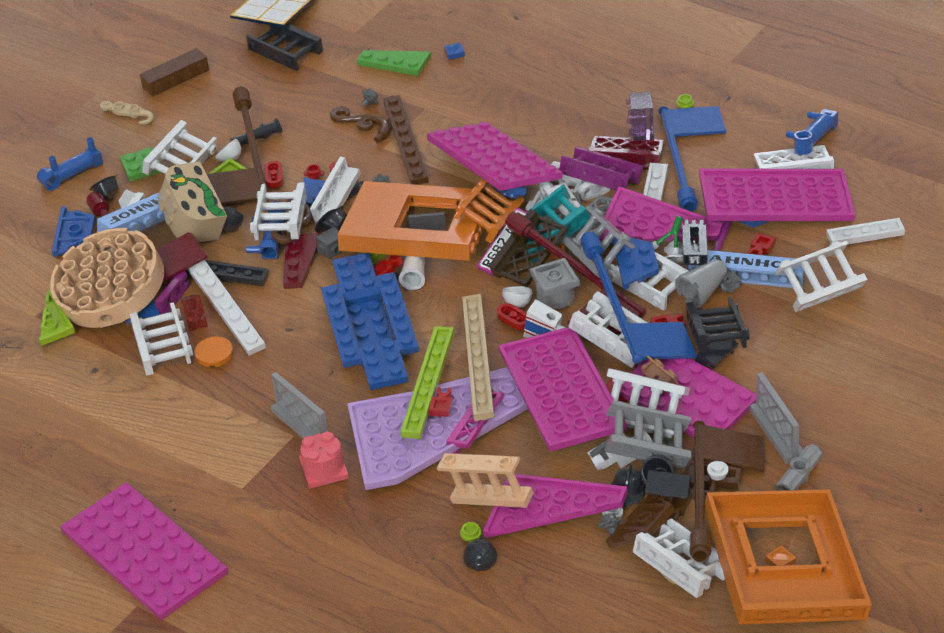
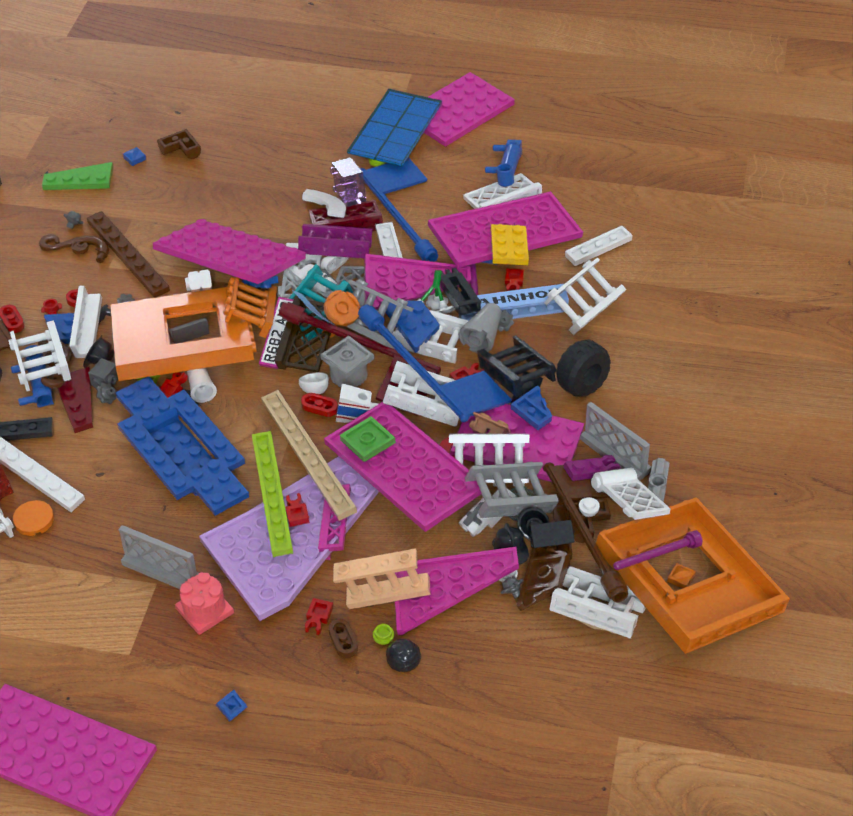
camera: 25 degrees left, 5 degrees up
none -> dark grey plant [96,382,116,404]
none -> reddish brown brick [157,129,201,159]
none -> white brick [185,269,212,292]
none -> blue tile [216,690,248,722]
none -> light blue sticker [292,290,335,325]
none -> white tile [302,189,346,218]
none -> red plate [305,598,334,635]
none -> orange tile [324,290,360,326]
none -> reddish brown plate [329,619,358,658]
none -> bright green plate [340,416,396,462]
none -> clear blue piece [347,89,442,166]
none -> dark pink plate [424,72,515,147]
none -> yellow plate [490,224,529,265]
none -> blue wing [511,385,552,430]
none -> black tyre [556,339,611,397]
none -> magenta hinge [563,455,621,481]
none -> white piece [591,467,671,520]
none -> magenta piece [613,530,703,570]

